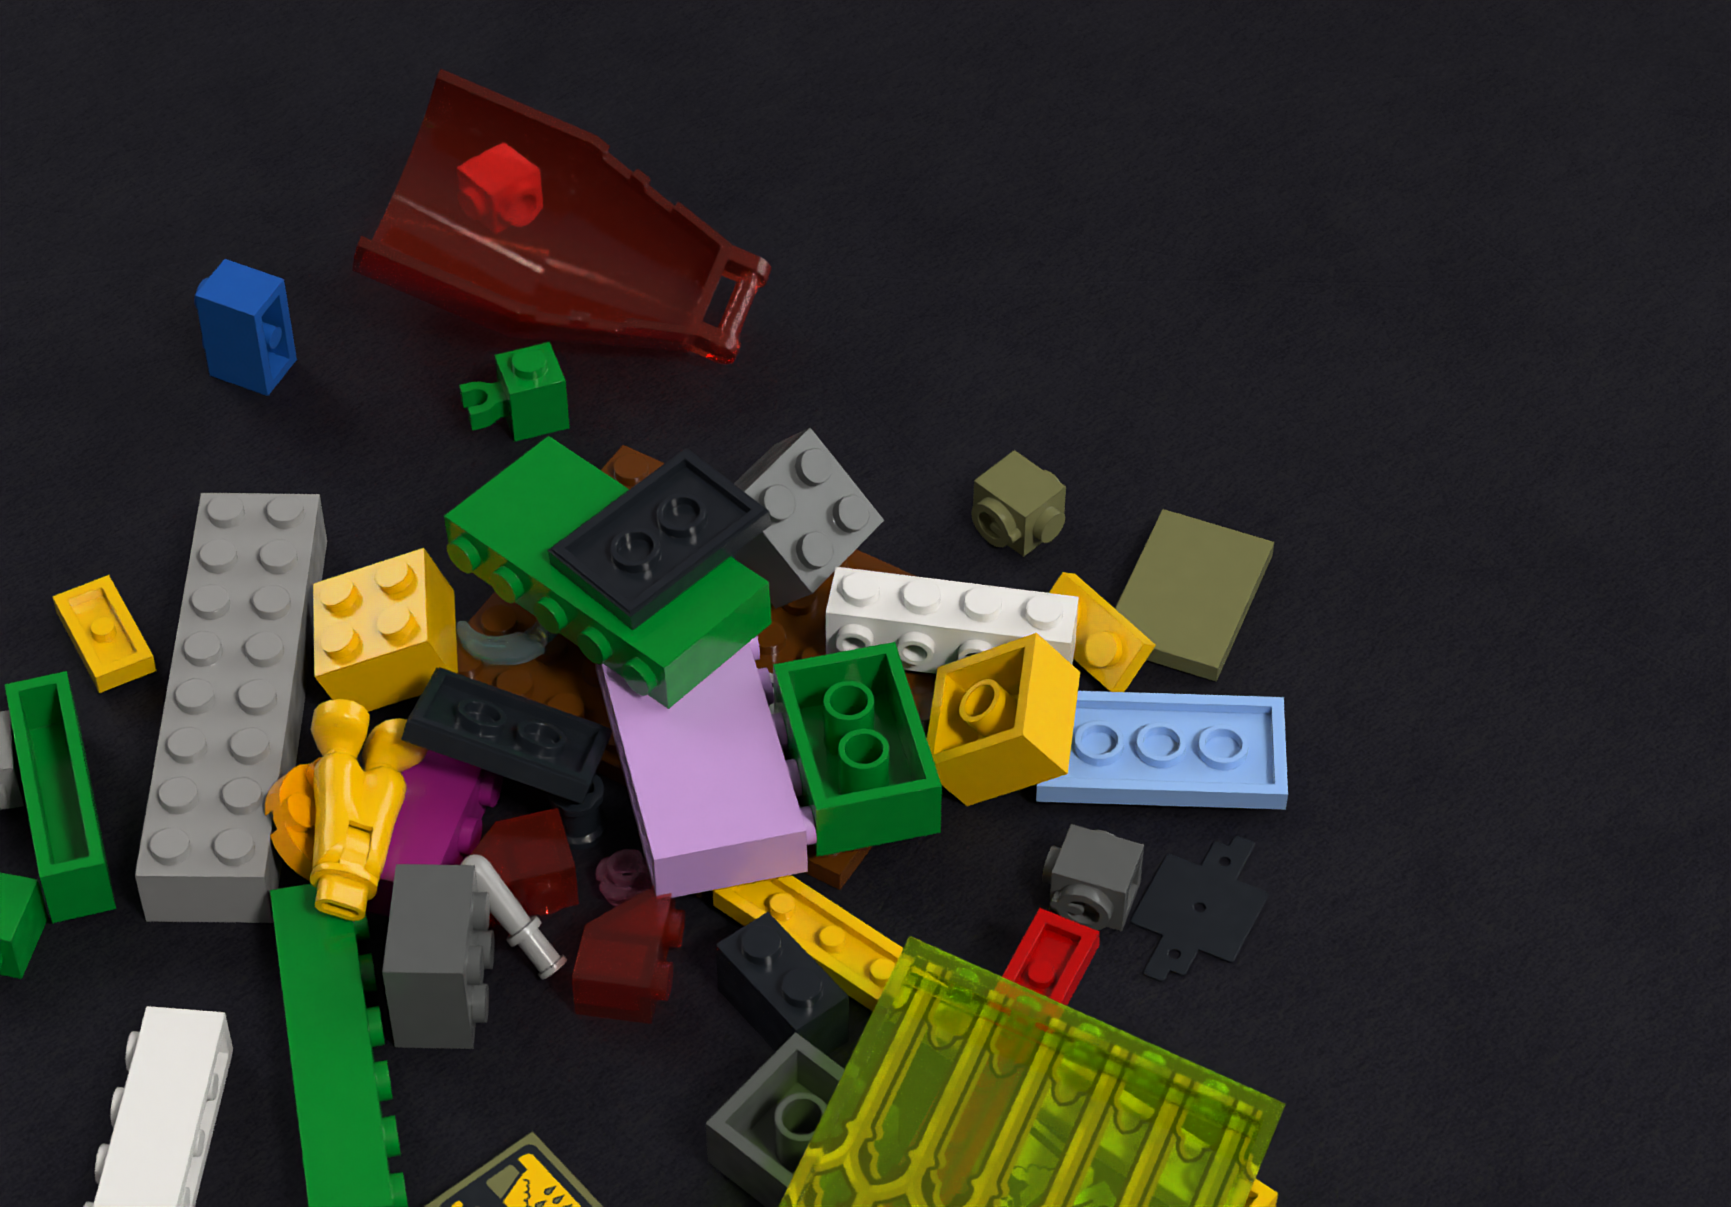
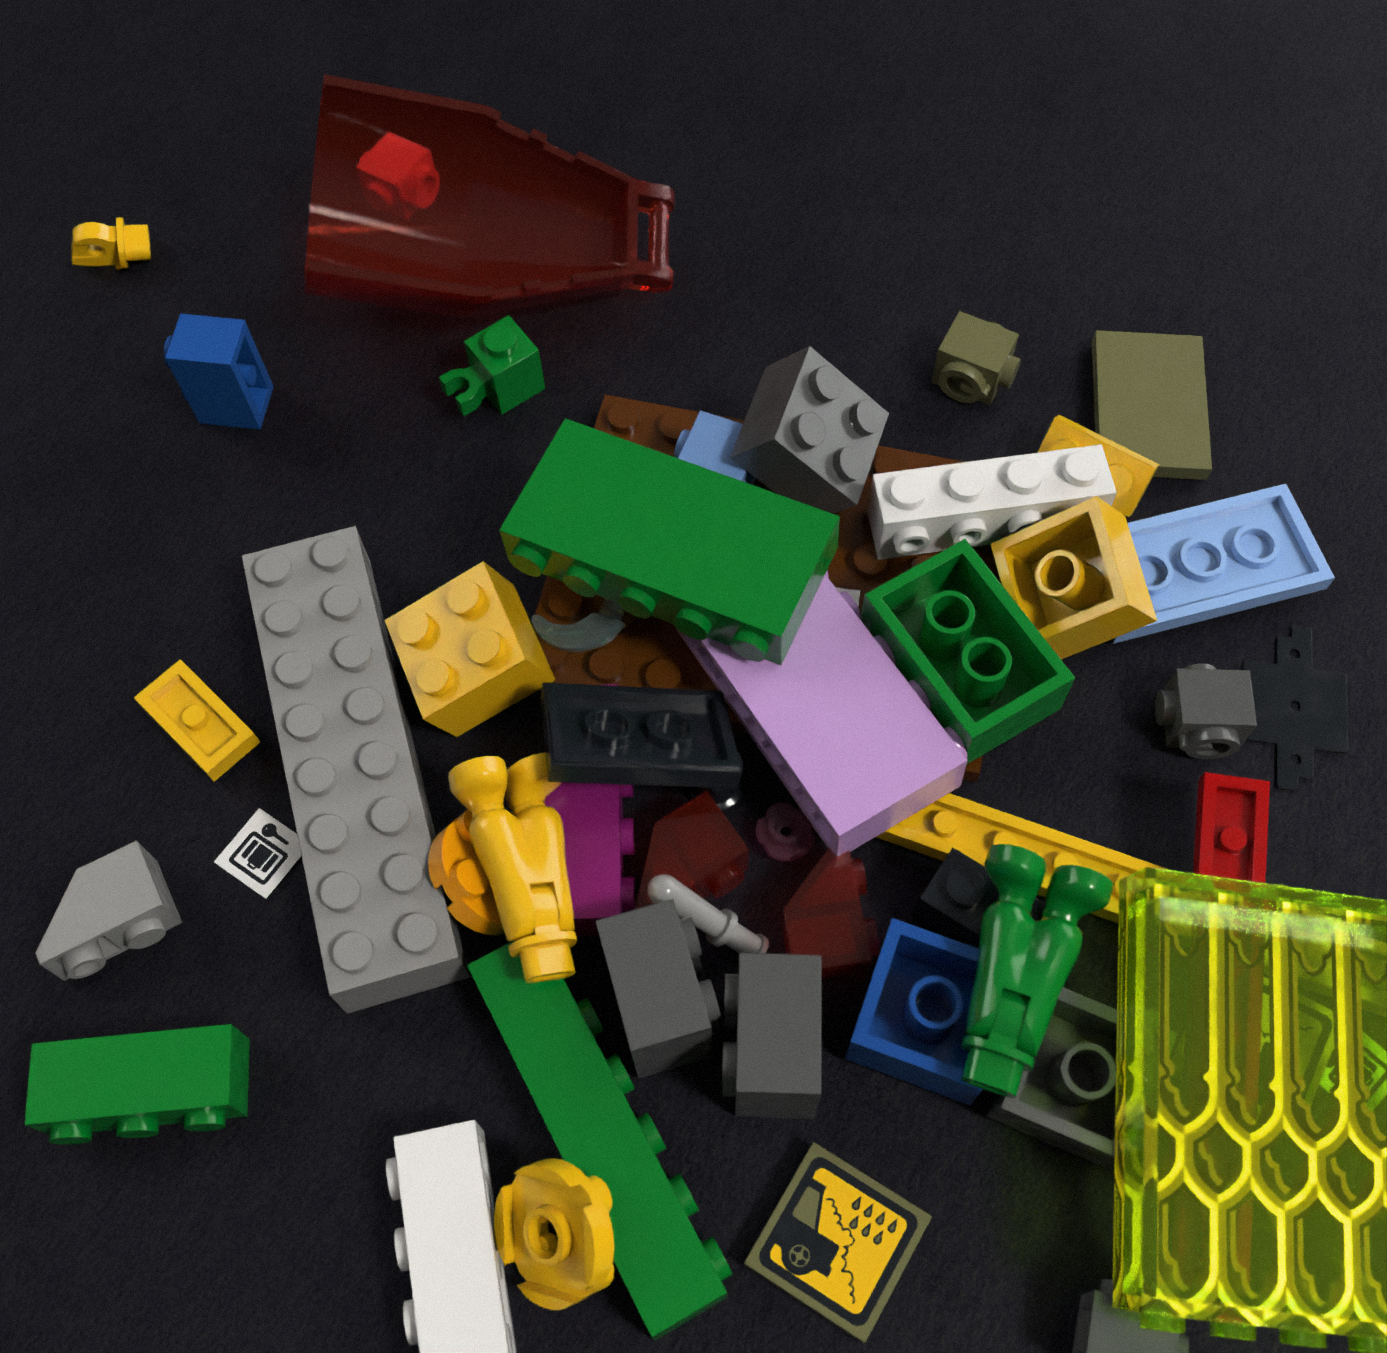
camera: 15 degrees left, 15 degrees up
green brick [4,671,116,923] -> none
black tile [548,448,771,630] -> none
none -> yellow piece [71,217,151,270]
none -> white sticker [214,808,302,899]
none -> yellow plate [494,1158,614,1310]
none -> dark grey brick [722,953,821,1119]
none -> blue brick [845,918,982,1105]
none -> green piece [961,844,1114,1098]

